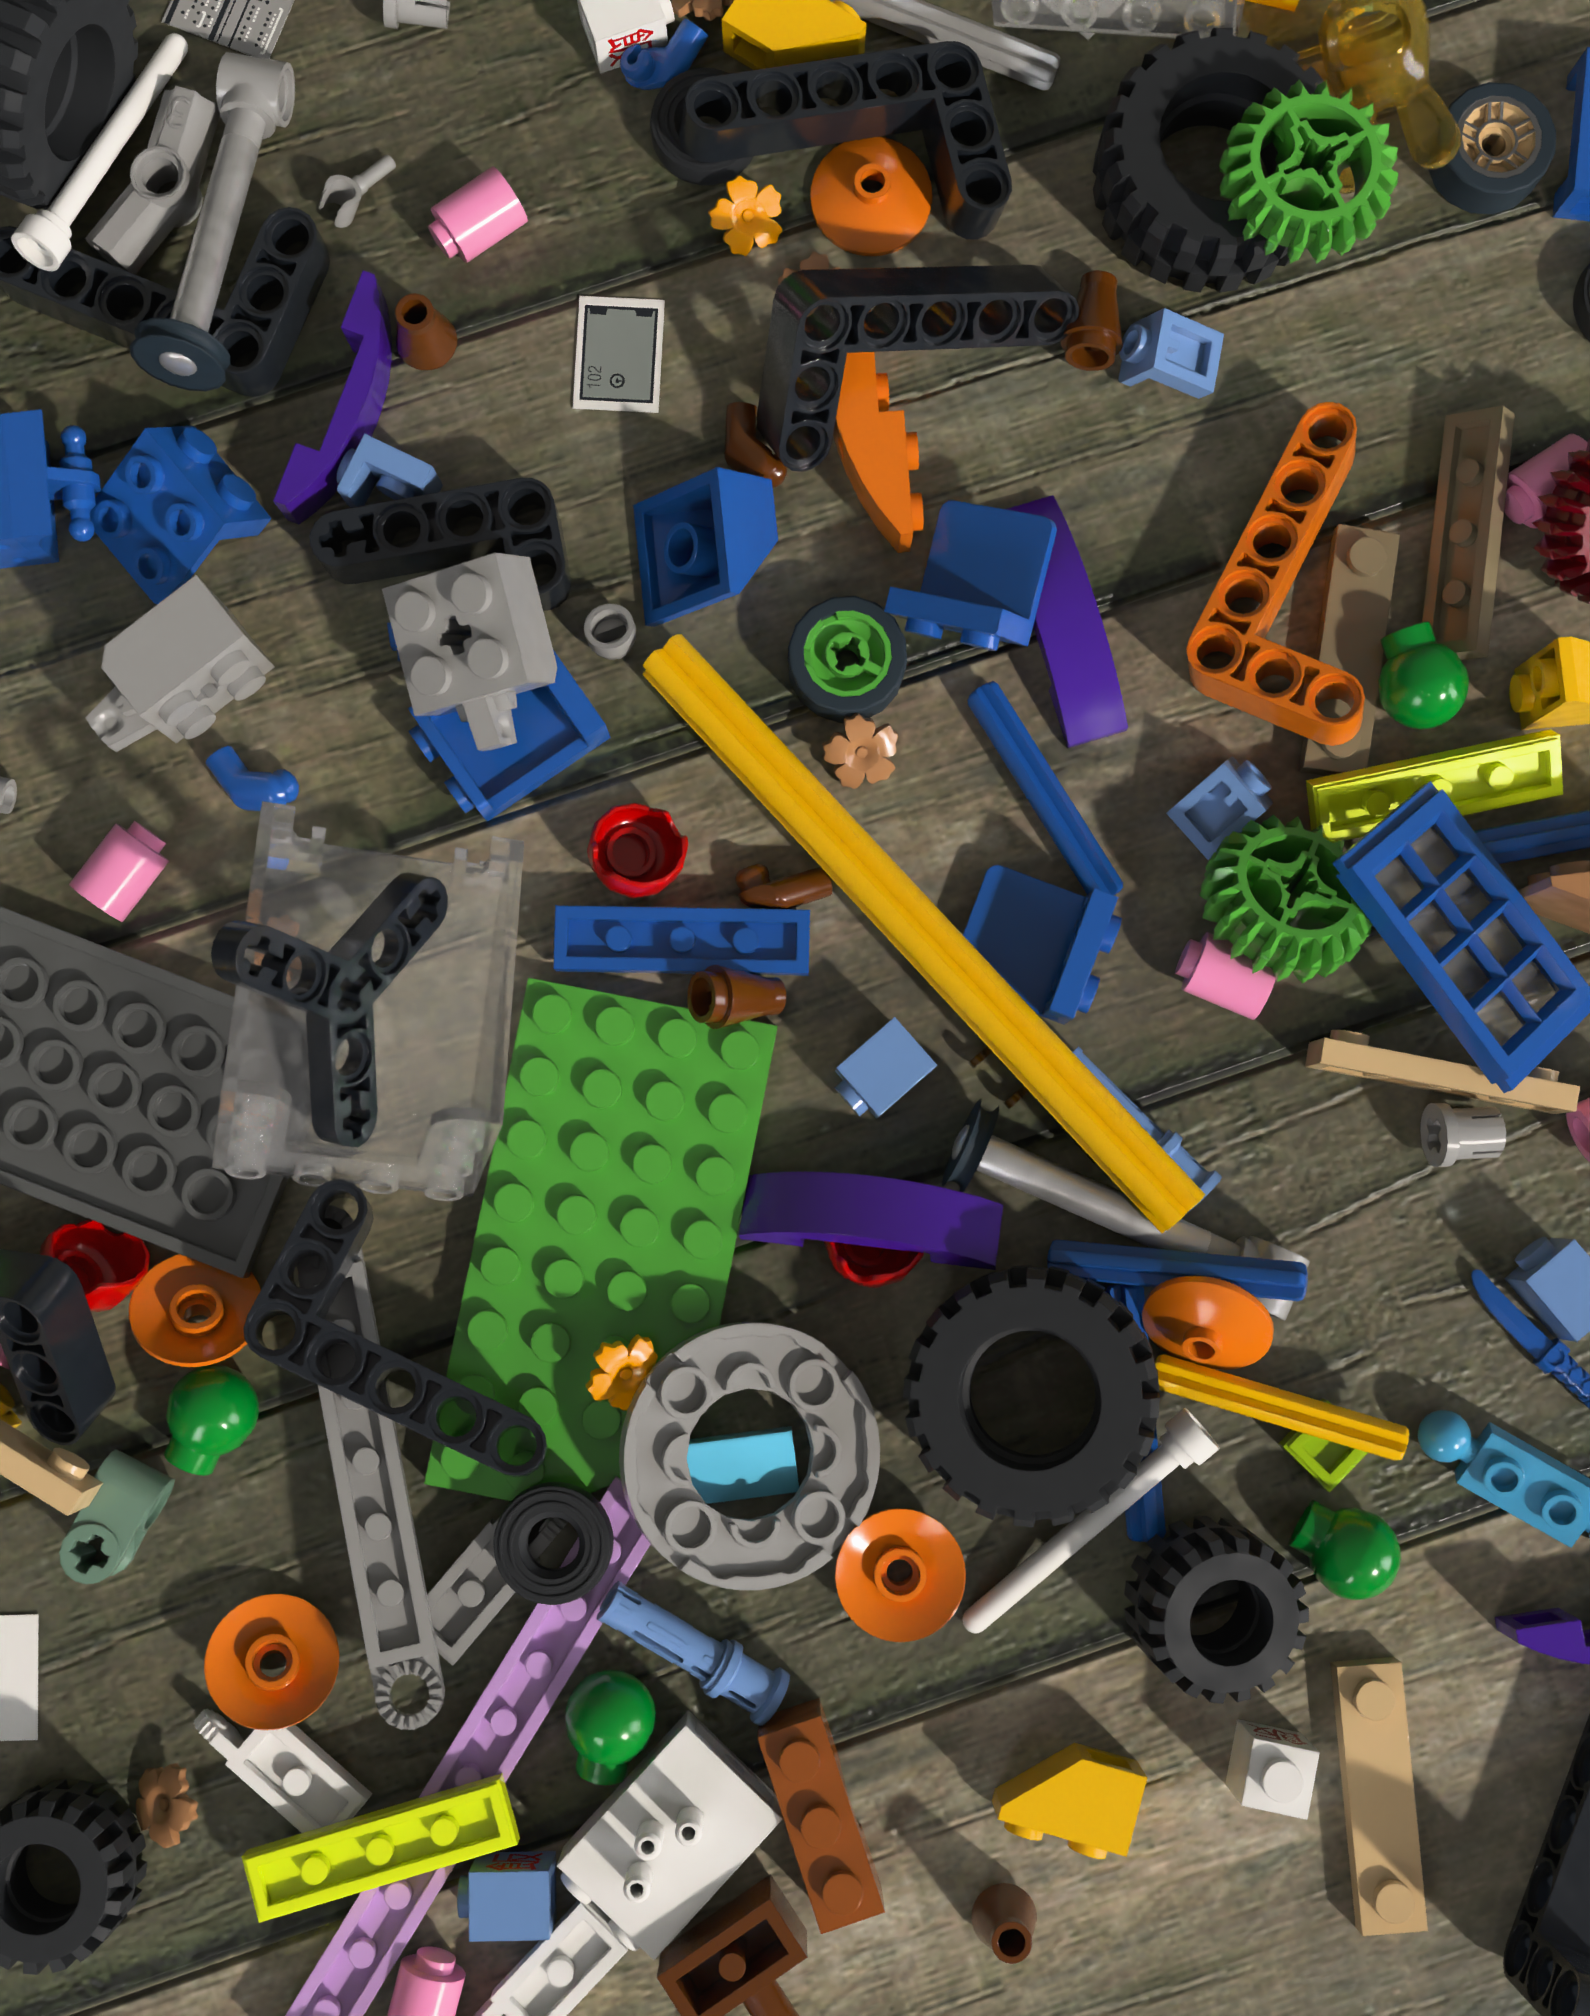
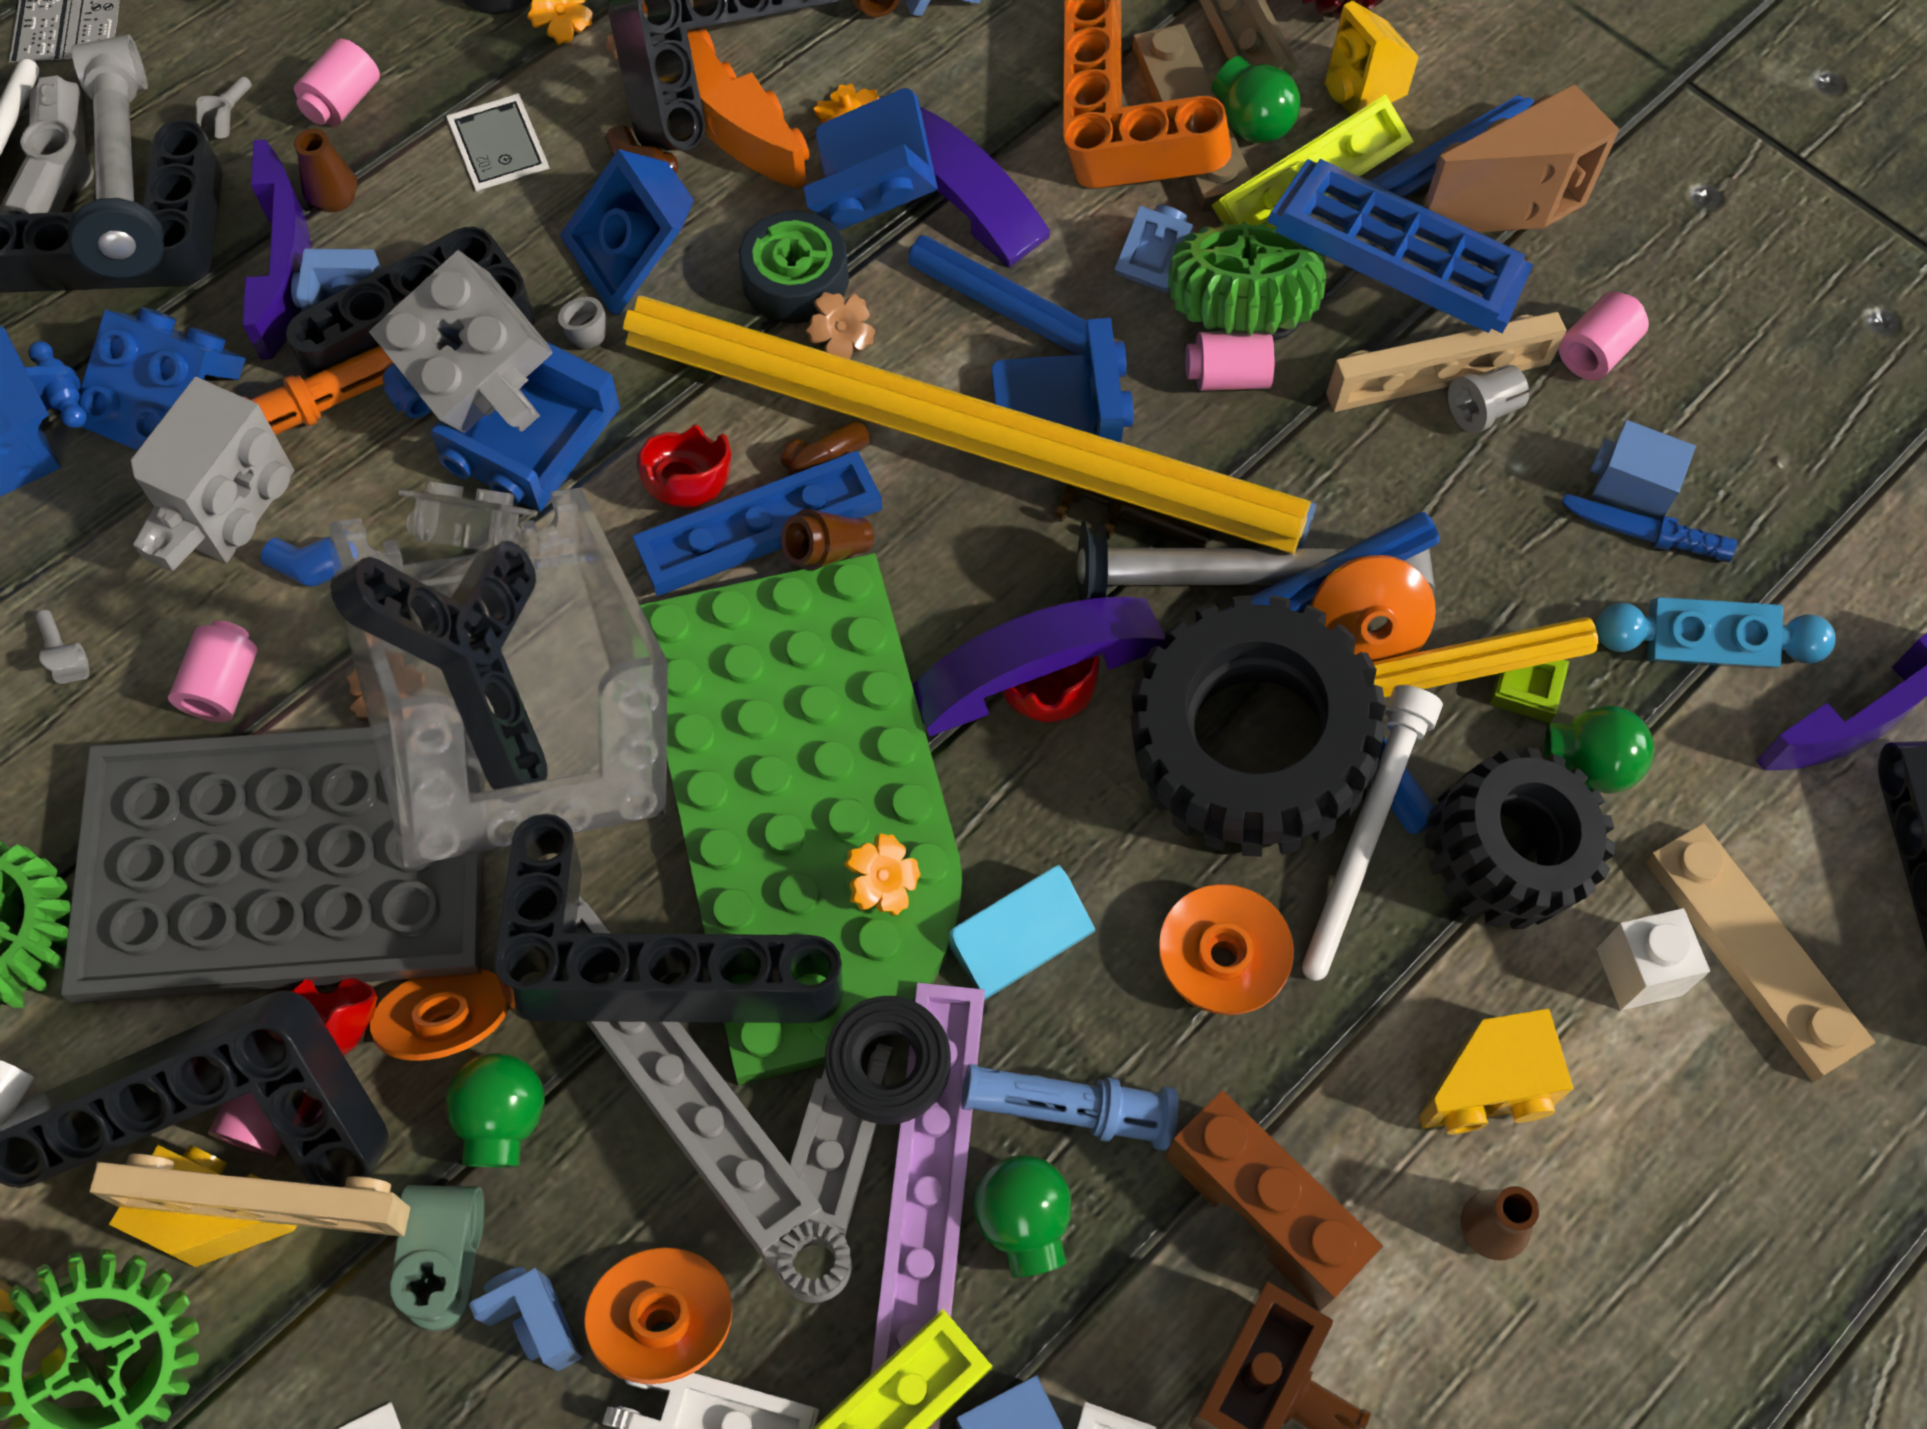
camera: 25 degrees left, 20 degrees down
white piece [557,1710,783,1960] -> none
light grey plate [619,1322,880,1590] -> none
medium blue brick [834,1017,938,1119] -> none
none -> orange pin [242,346,394,436]
none -> clear hinge [399,481,537,551]
none -> medium blue bracket [469,1267,584,1372]
none -> light orange plant [814,83,879,123]

